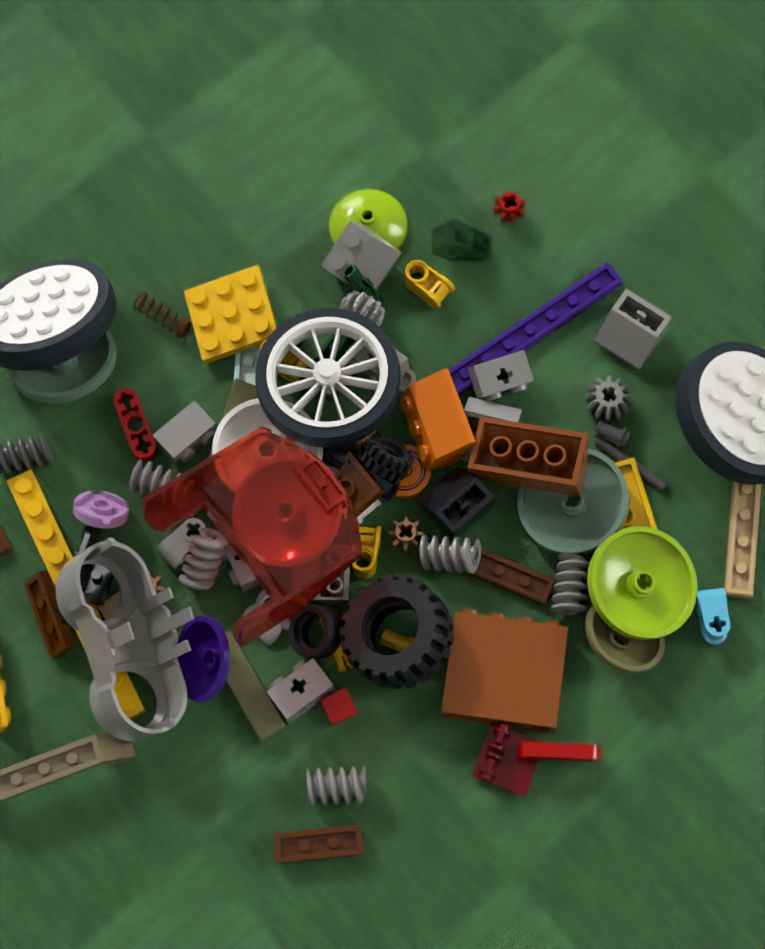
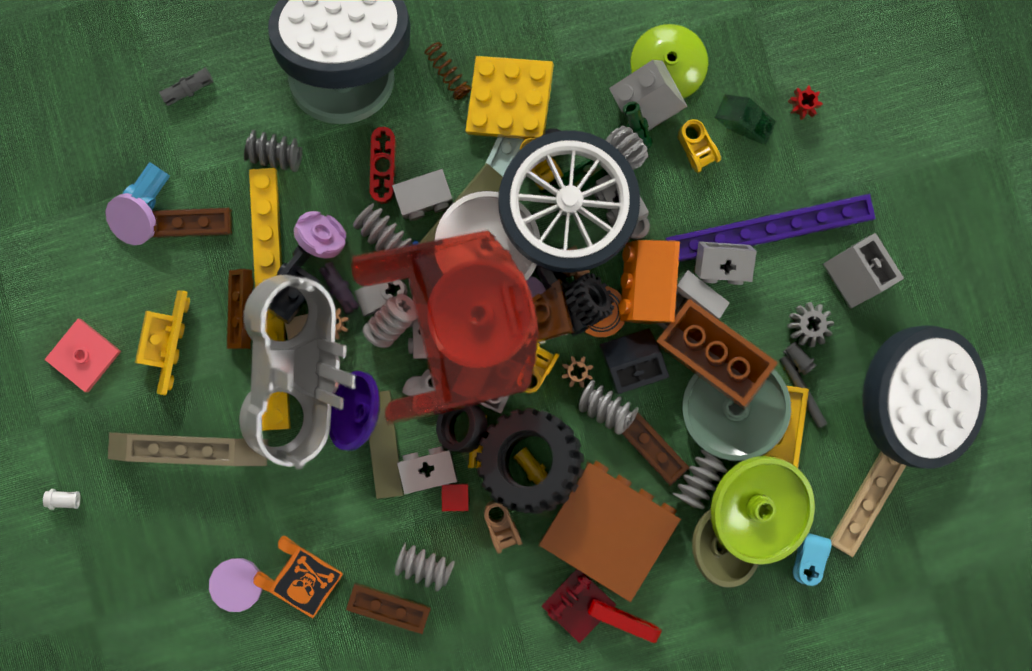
camera: 20 degrees right, 15 degrees up
none -> lavender tile [209,558,263,612]
none -> flag [253,536,343,618]
none -> pin [318,262,360,315]
none -> medium nougat piece [484,500,523,554]

